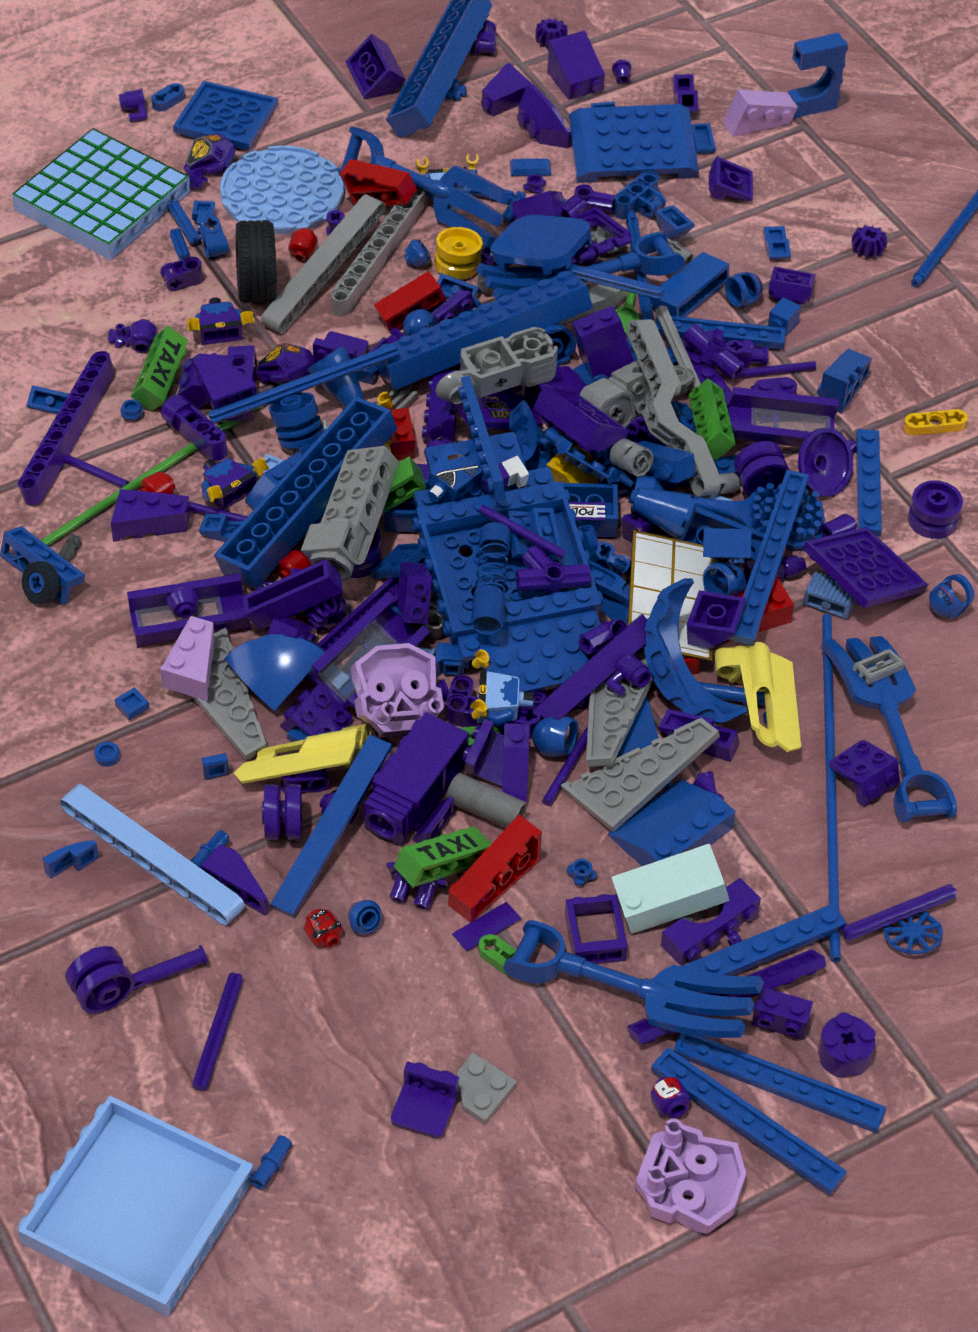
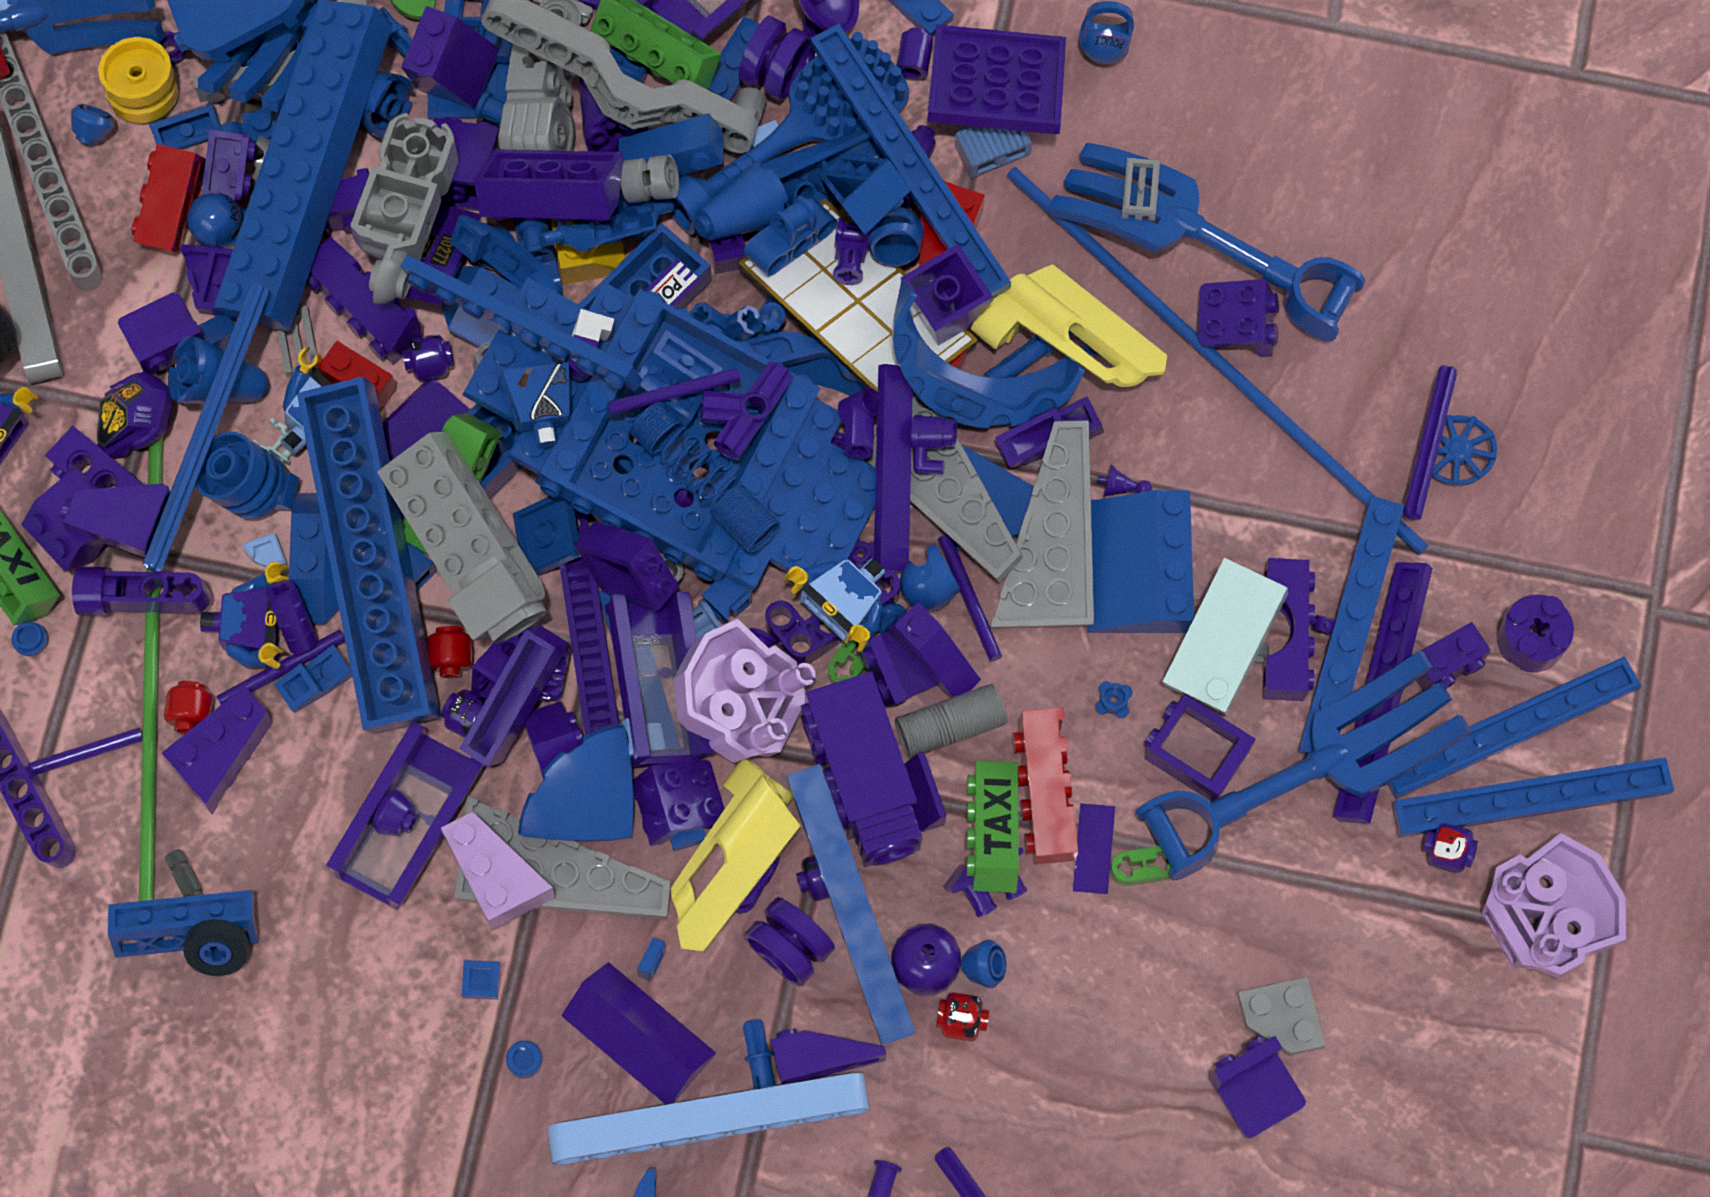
camera: 50 degrees left, 20 degrees up
none -> dark purple axle [266,580,318,654]
none -> dark purple slope [561,962,716,1105]
none -> blue piece [743,196,838,277]
none -> dark purple connector [833,218,871,285]
none -> dark purple cylinder [891,923,961,996]

